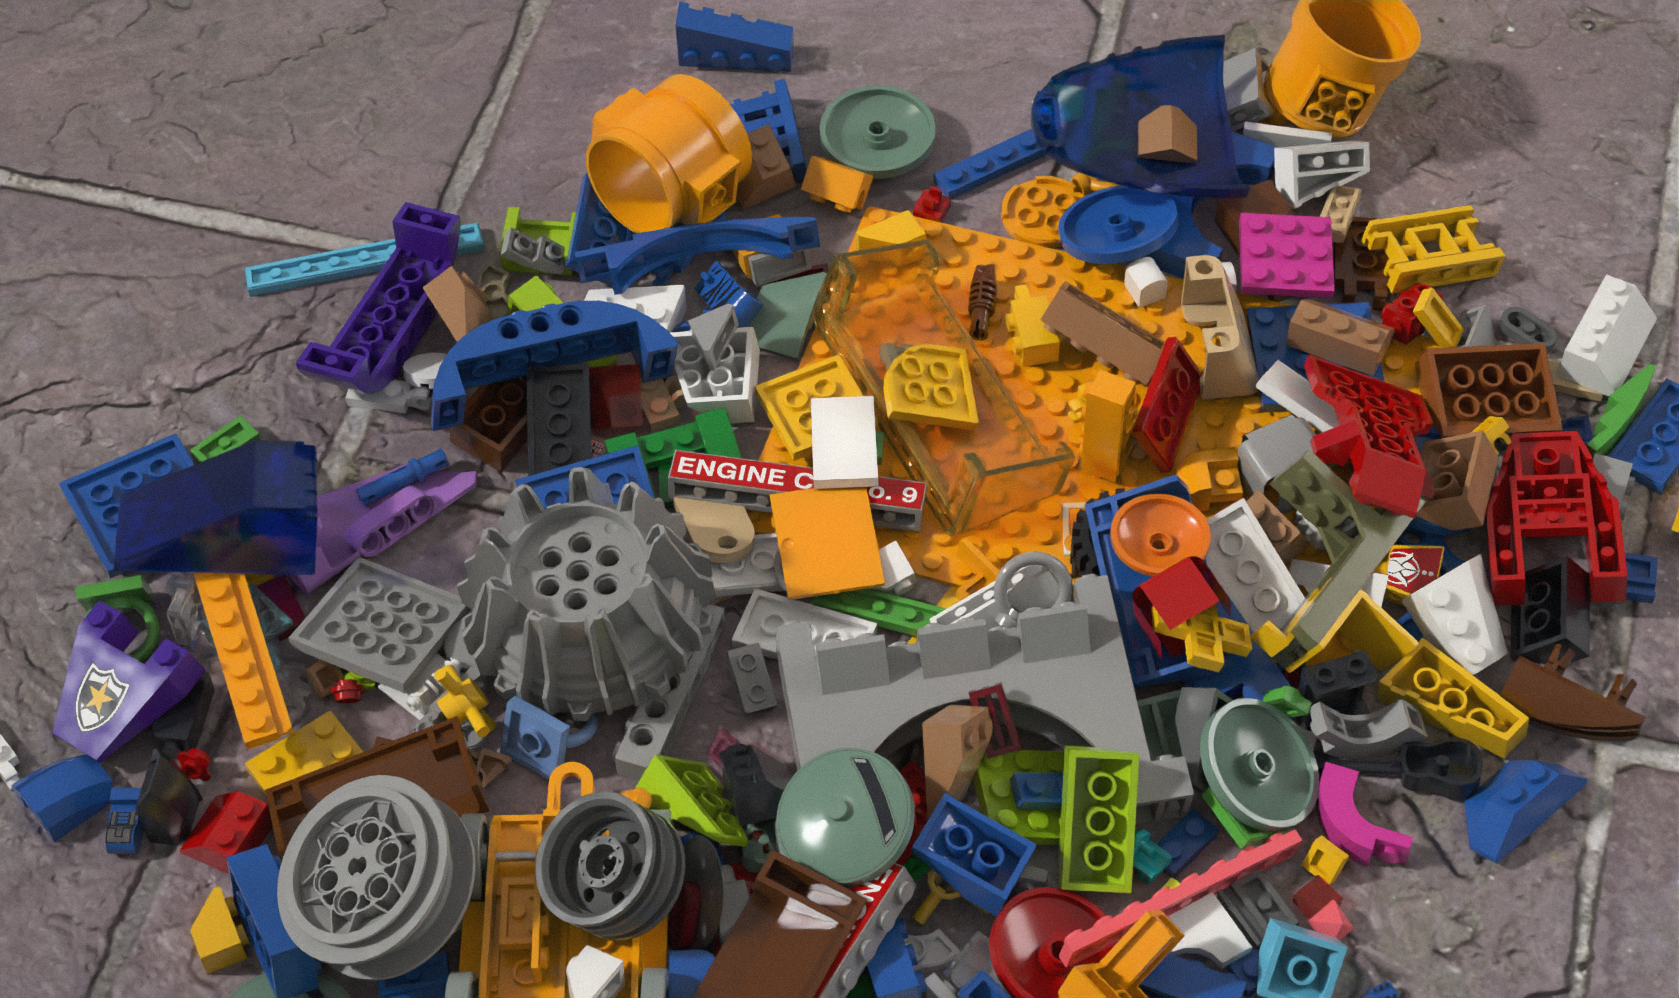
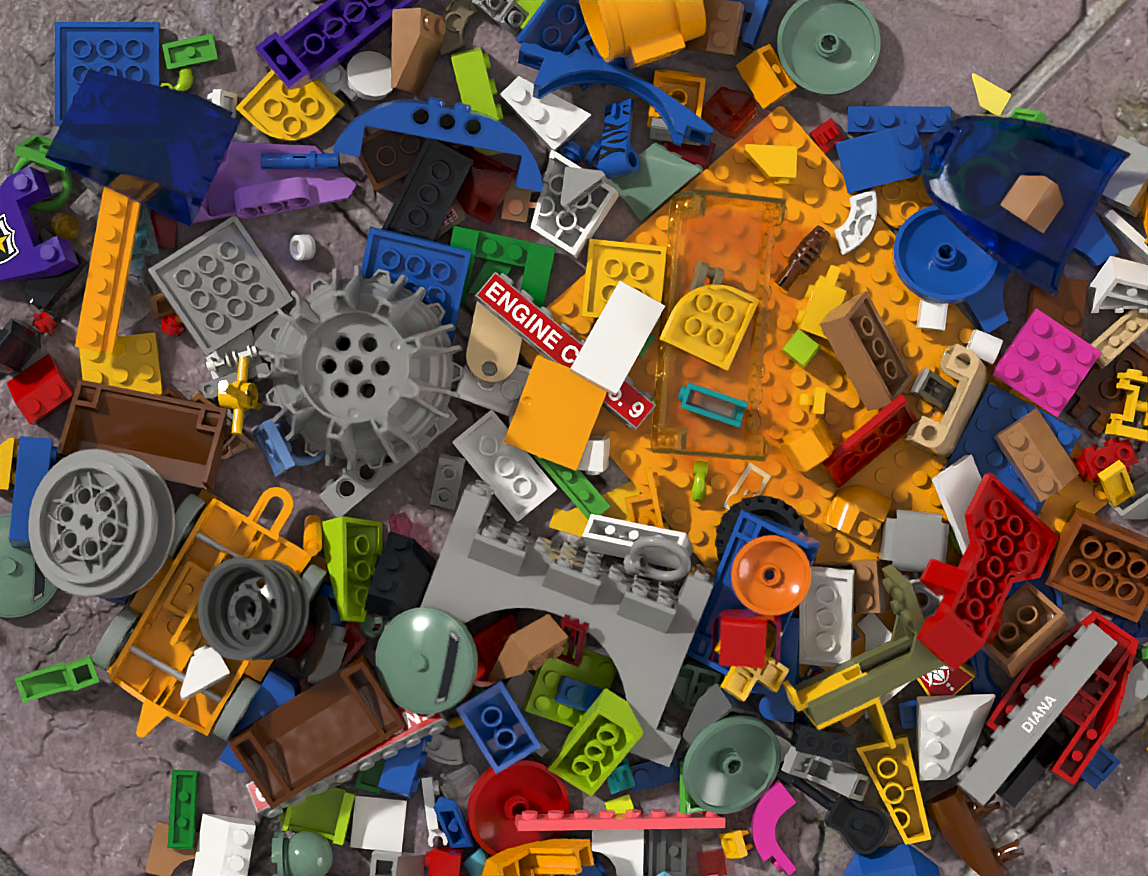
camera: 30 degrees right, 35 degrees up
bright green plate [1262,686,1312,718] -> none
yellow tile [1471,416,1511,455] -> none
none -> yellow plate [236,70,346,141]
none -> white tile [290,235,316,261]
none -> window [677,382,748,428]
none -> lime arm [691,461,708,502]
none -> clear red slope [701,86,759,140]
none -> lime piece [780,329,821,369]
none -> white tile [833,189,877,255]
none -> blue slope [835,122,928,193]
none -> light grey slope [909,368,956,411]
none -> light grey brick [957,623,1117,806]

